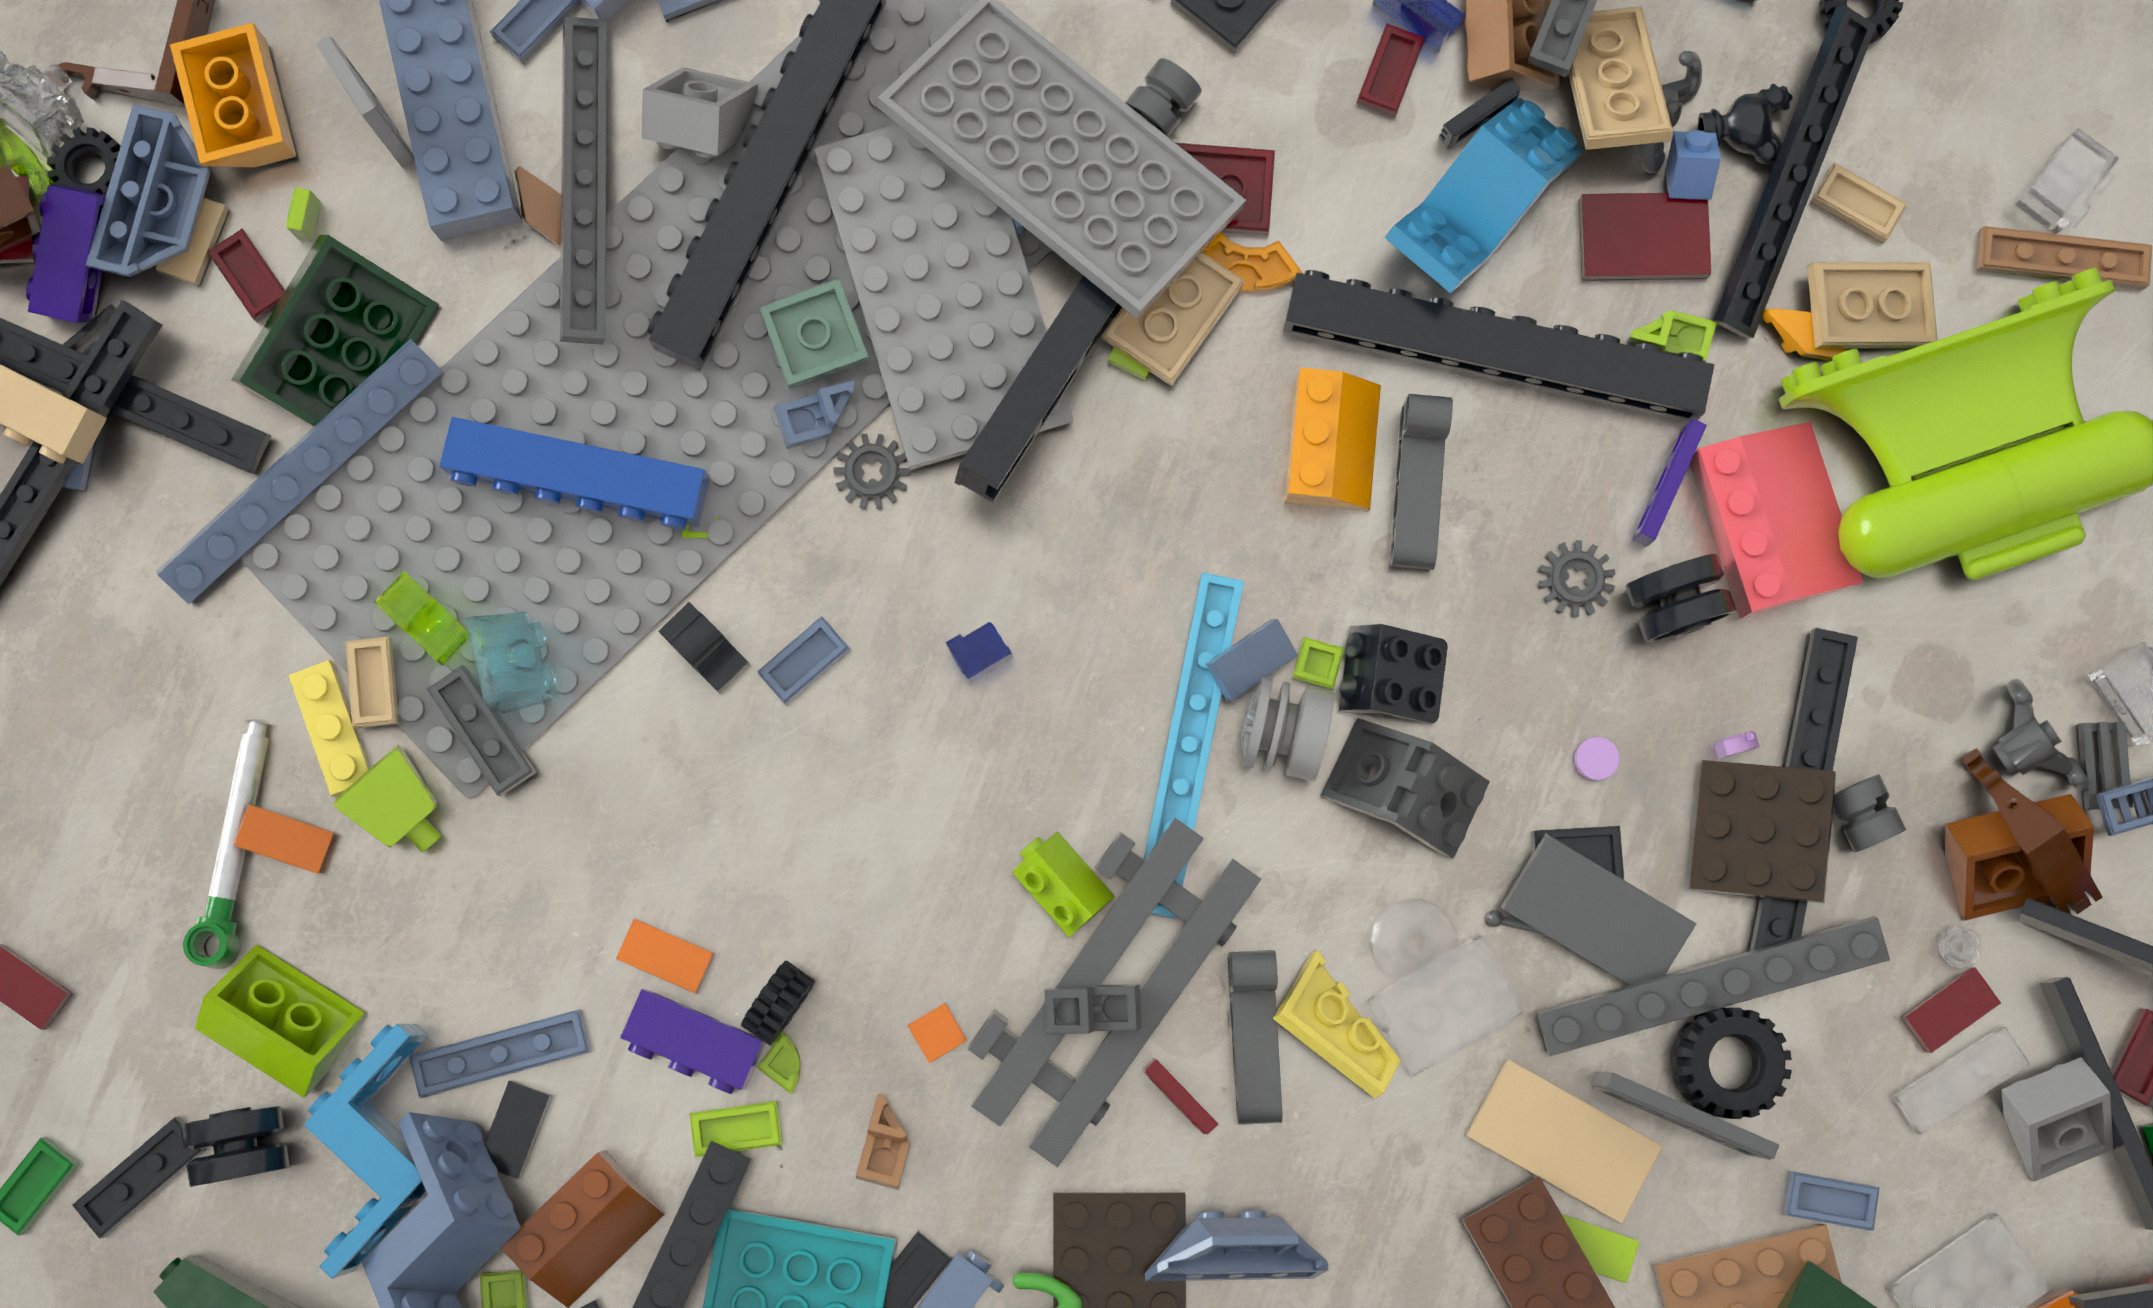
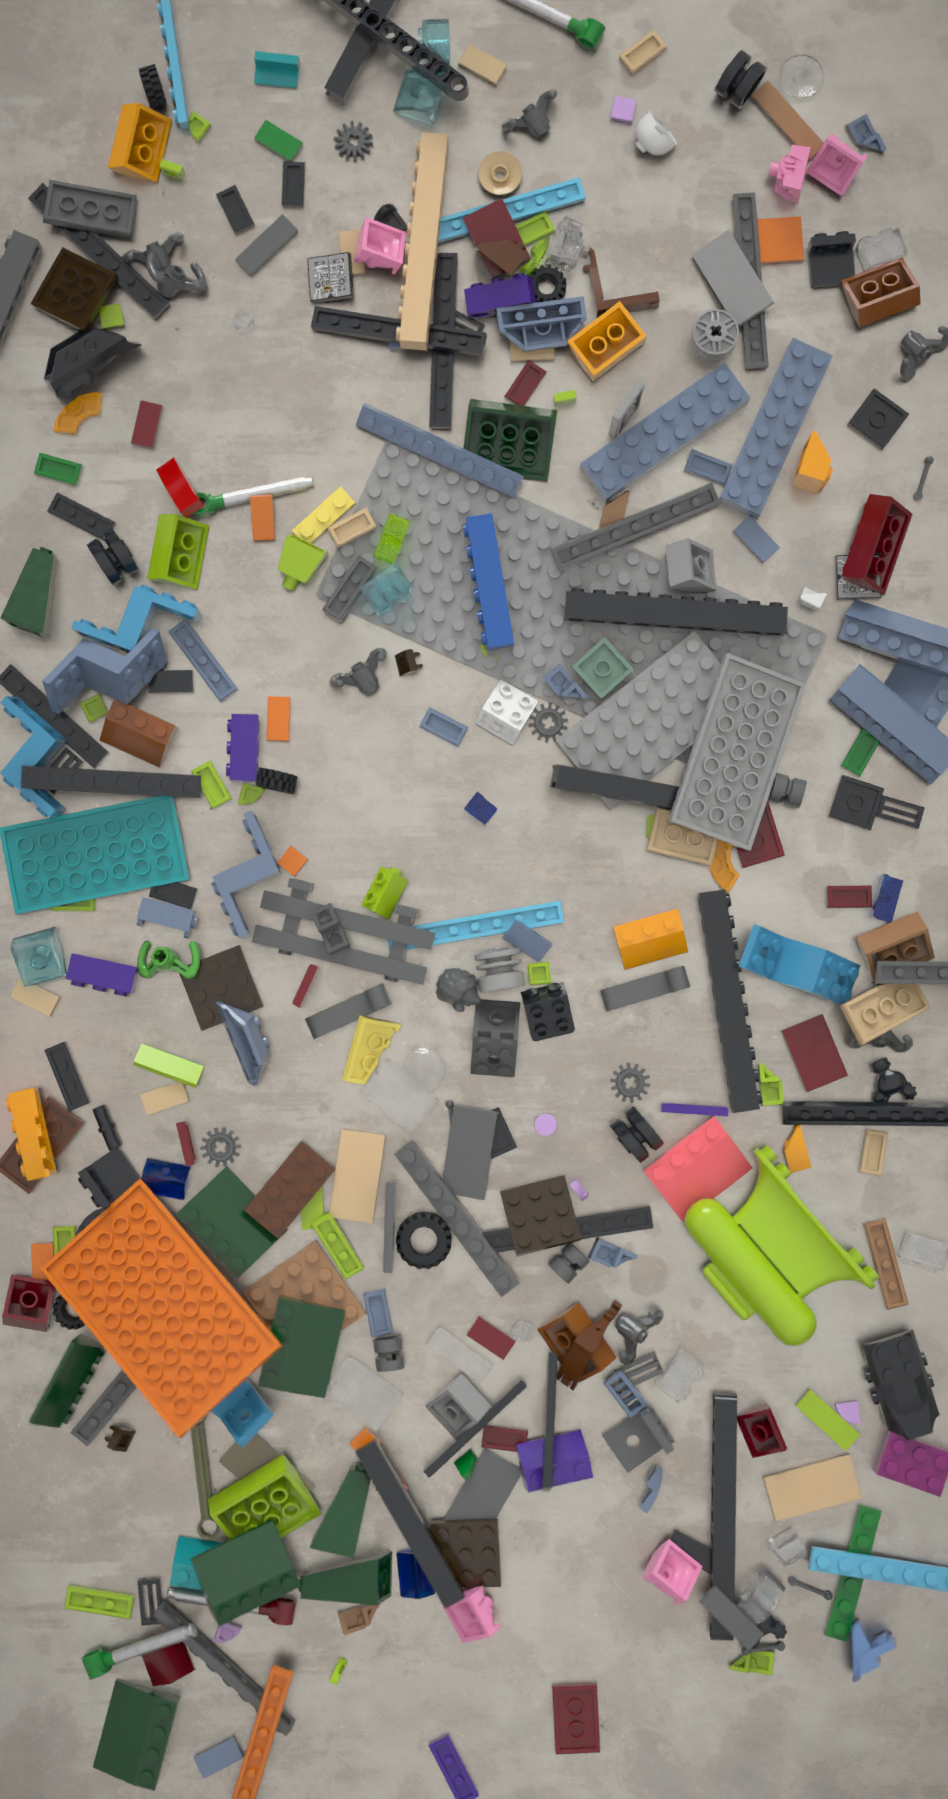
camera: 75 degrees right, 5 degrees up
black tile [658,602,750,694] -> none
medium nougat slope [856,1094,910,1190] -> none
black tile [1439,77,1521,148] -> none
medium blue brick [1665,130,1721,200] -> none
tan tile [1807,262,1938,349] -> none
none -> red slope [156,457,204,518]
none -> sand blue bracket [211,810,282,939]
none -> lime tile [311,1211,364,1280]
none -> dark grey piece [329,648,387,695]
none -> dark grey wheel [373,1336,405,1372]
none -> dark brown tile [395,649,423,676]
none -> dark grey animal [436,968,481,1012]
none -> white bracket [475,680,538,745]
none -> sand blue slope [588,1237,638,1268]

